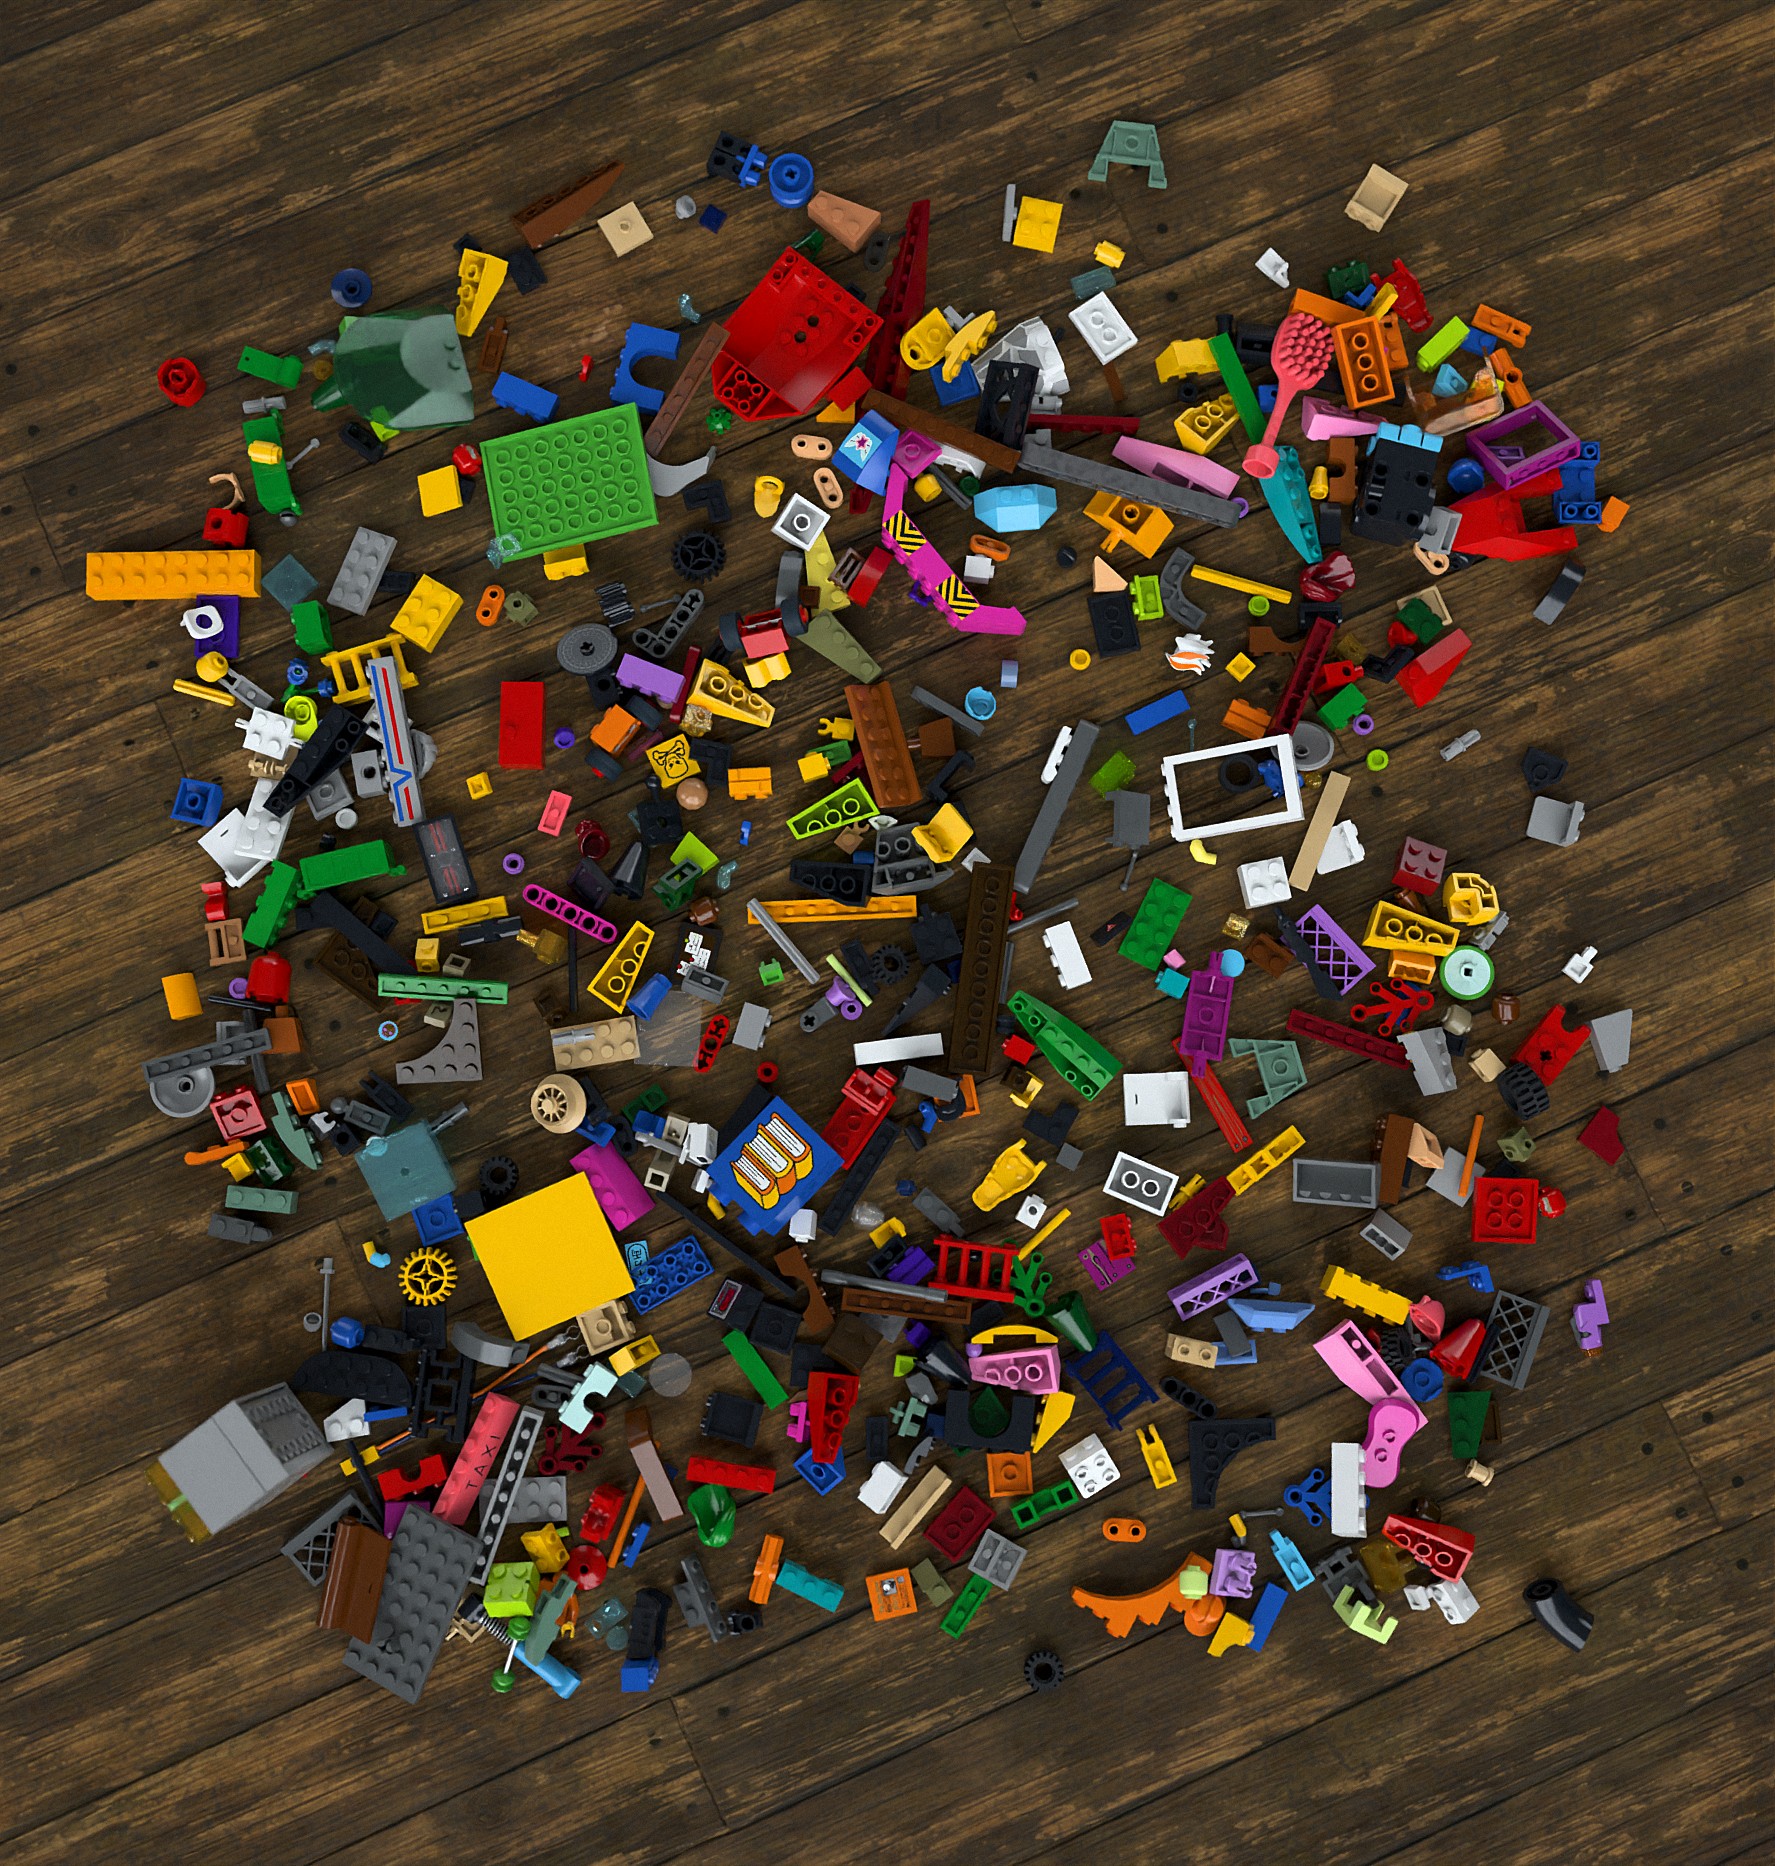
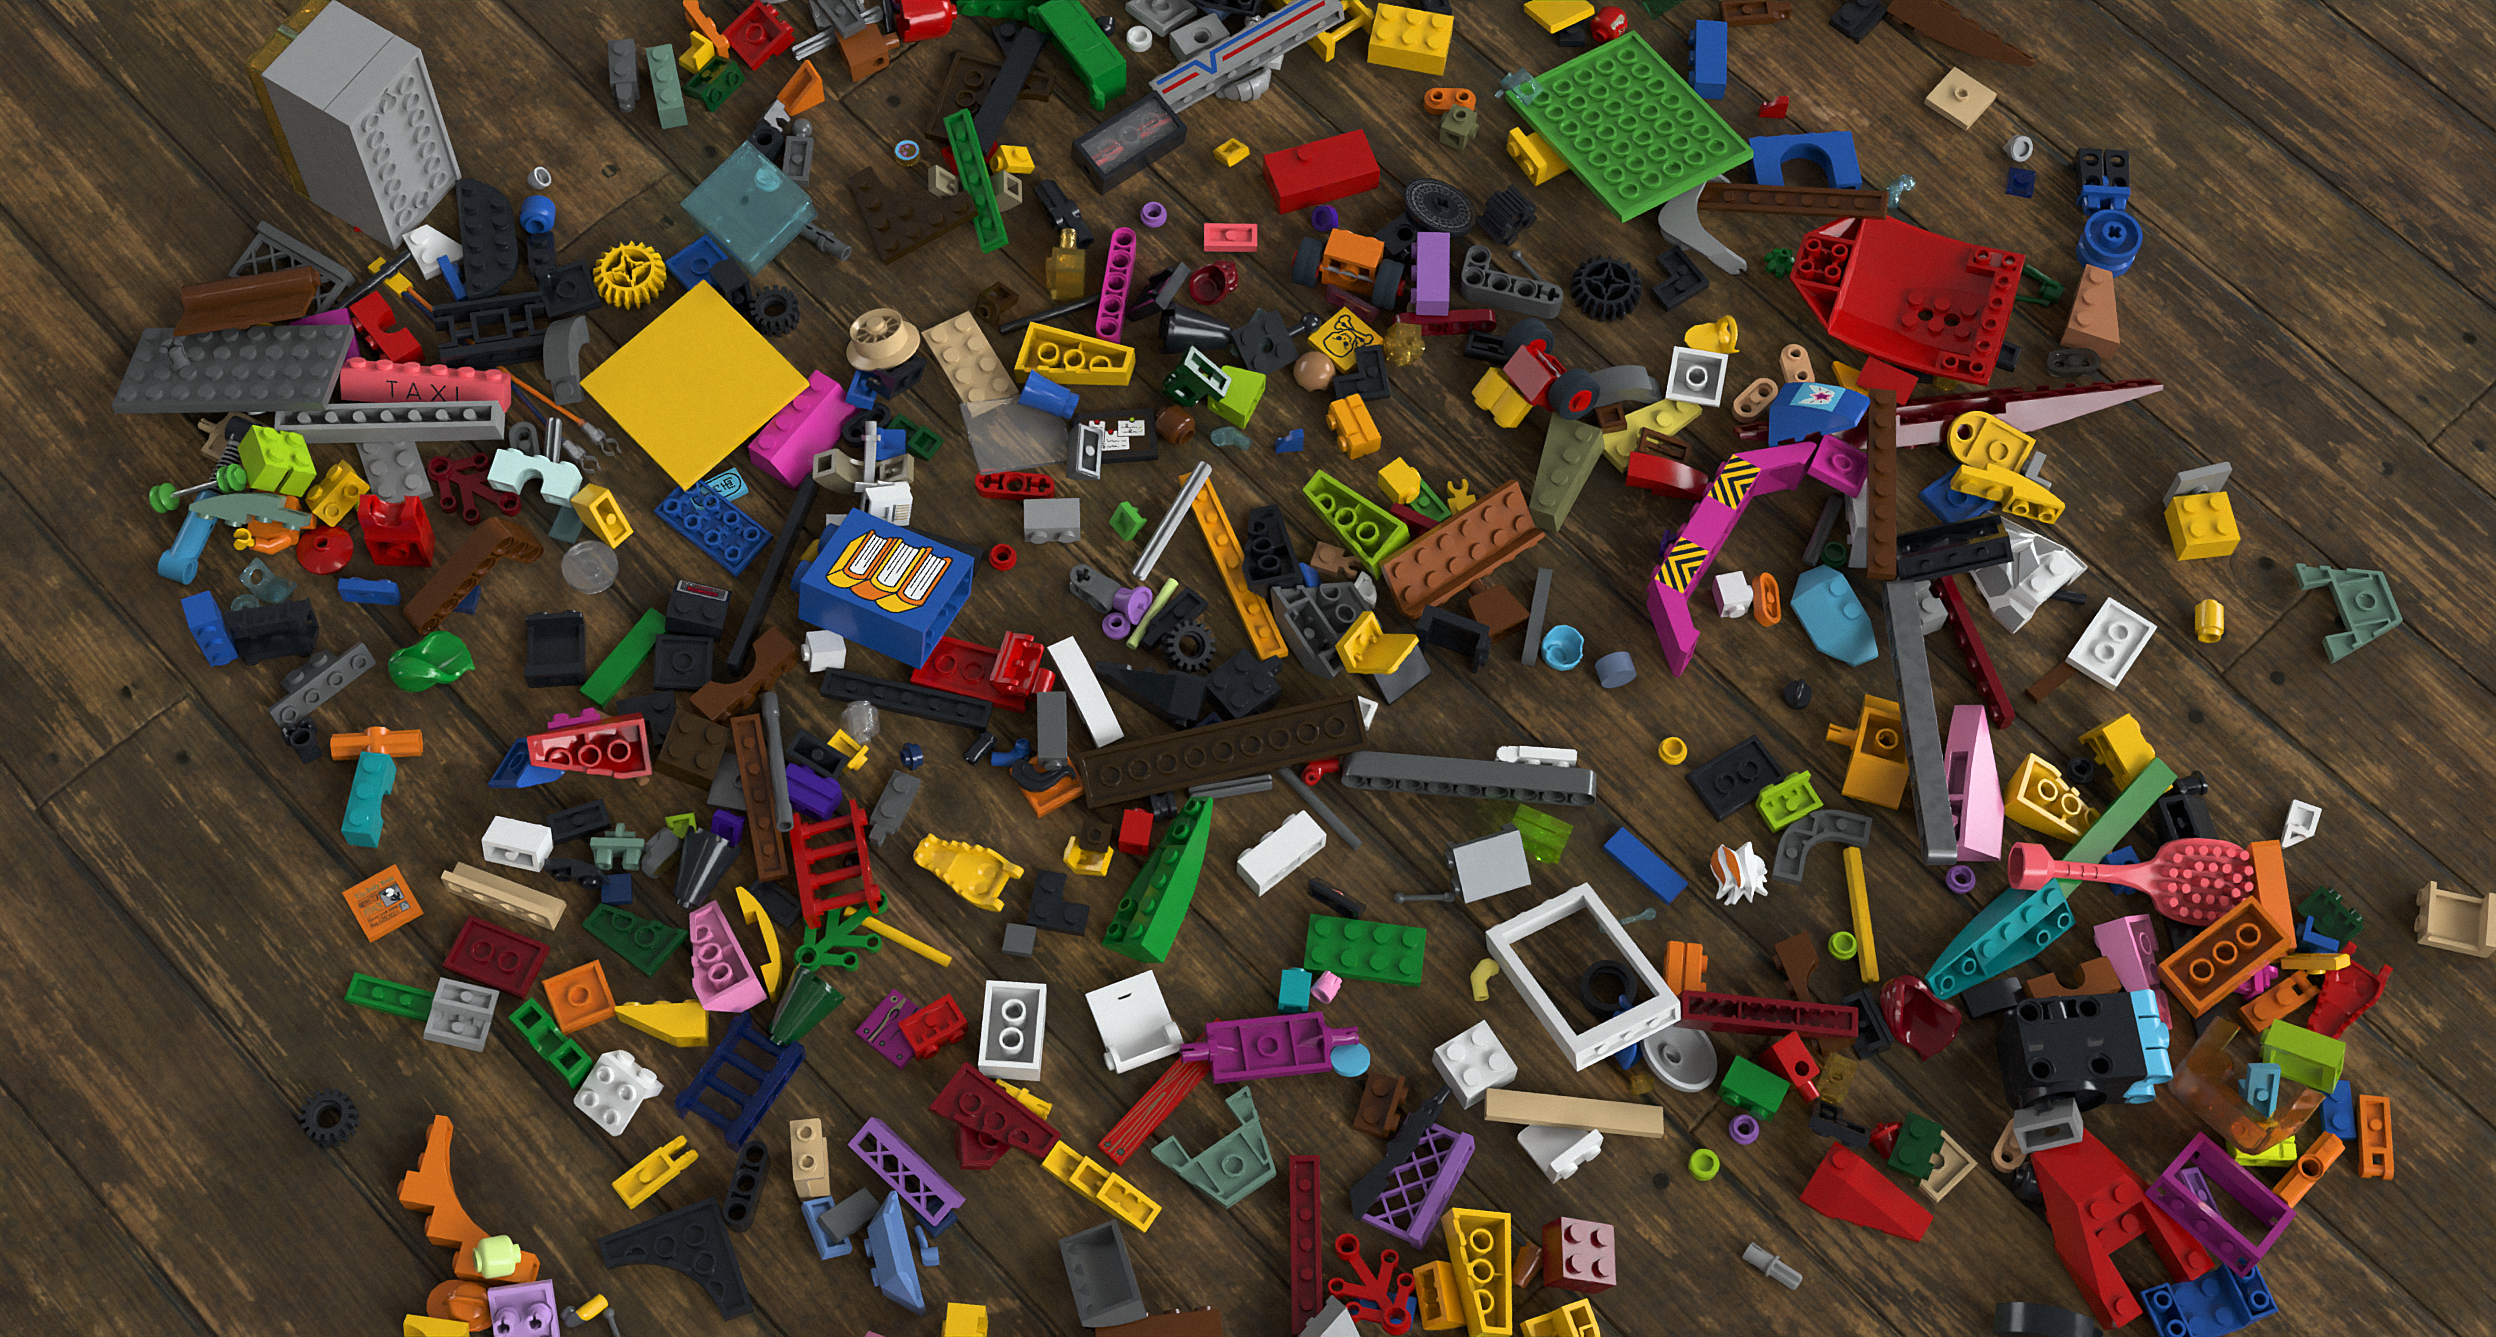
camera: 70 degrees right, 20 degrees down
sand green slope [271,1092,323,1170] -> none
light grey sword [320,1258,335,1352] -> none
black hinge [359,1069,416,1124] -> none
medium azure arm [362,1241,391,1268] -> none
black tile [368,910,399,938] -> none
yellow tile [421,896,509,935] -> none
light grey axle [552,1026,595,1046] -> none
tan plate [576,1297,636,1356] -> none
orange bar [607,1441,661,1568] -> none
yellow wedge [686,658,775,728] -> none
red arch [686,1454,777,1494] -> none
olive slope [910,1557,954,1607] -> none
yellow piece [914,471,942,502] -> none
black arch [943,1388,1035,1455] -> none
medium lavender hinge [965,1342,982,1358] -> none
white brick [1015,1194,1047,1229] -> none
light grey hinge [1030,395,1062,415] -> none
clear light blue tile [1070,265,1116,300] -> none
light nougat slope [1093,555,1128,593] -> none
orange plate [1102,1517,1146,1542] -> none
clear yellow plate [1221,912,1250,941] -> none
yellow tile [1225,652,1256,682] -> none
yellow cone [1308,466,1329,499] -> none
blue piece [1446,458,1485,494] -> none

